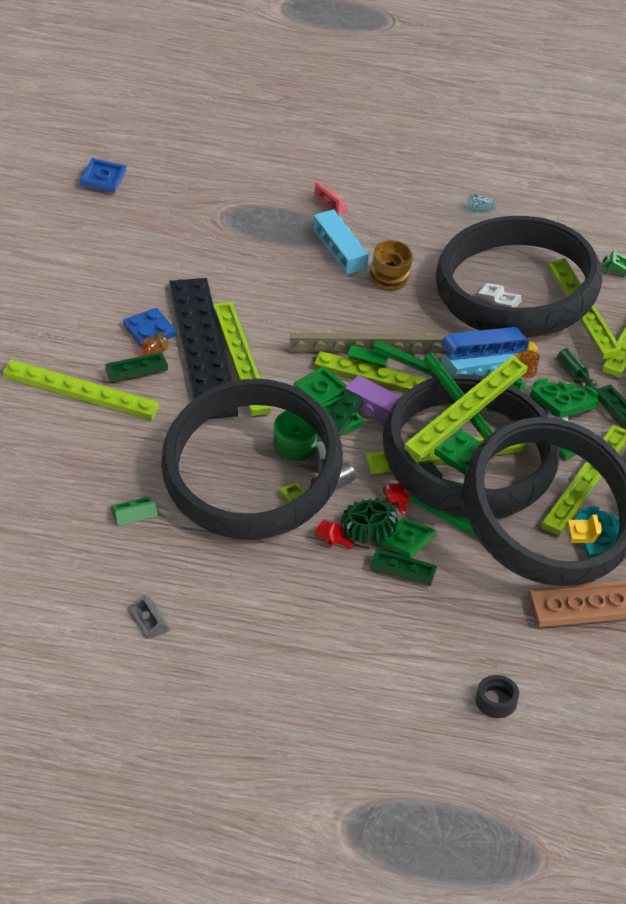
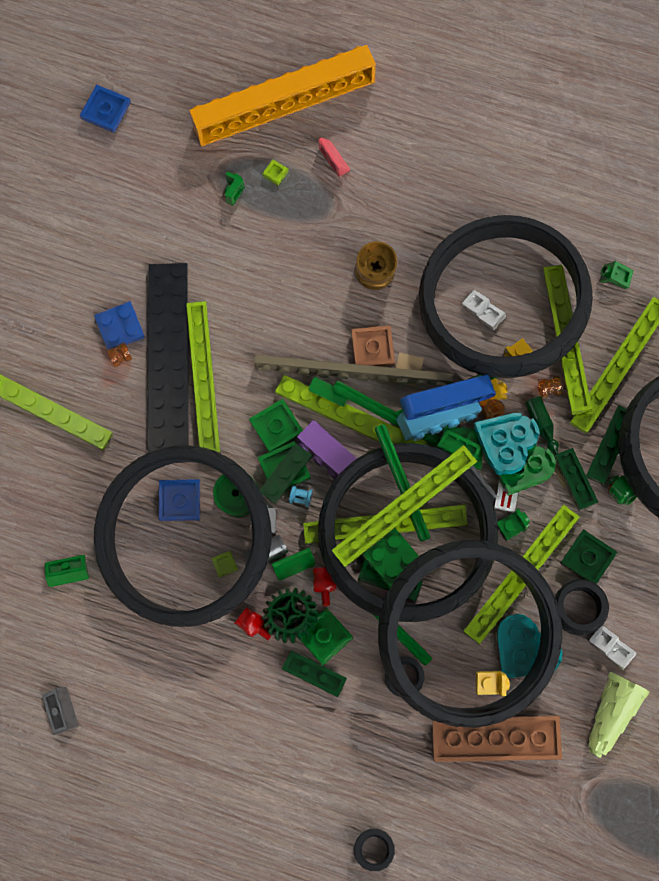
camera: 15 degrees right, 30 degrees up
dark green plate [105,352,168,383] -> none
medium azure brick [313,210,369,274] -> none
clear light blue cone [468,194,496,212] -> none
none -> blue plate [159,479,200,521]
none -> light orange brick [189,45,376,147]
none -> green bracket [224,171,245,206]
none -> lime tile [262,159,289,186]
none -> green slope [272,548,315,581]
none -> medium azure bush [289,486,313,508]
none -> nougat plate [351,325,395,367]
none -> black tyre [385,656,425,697]
none -> teal plate [474,413,540,475]
none -> clear orange wheel [538,376,562,398]

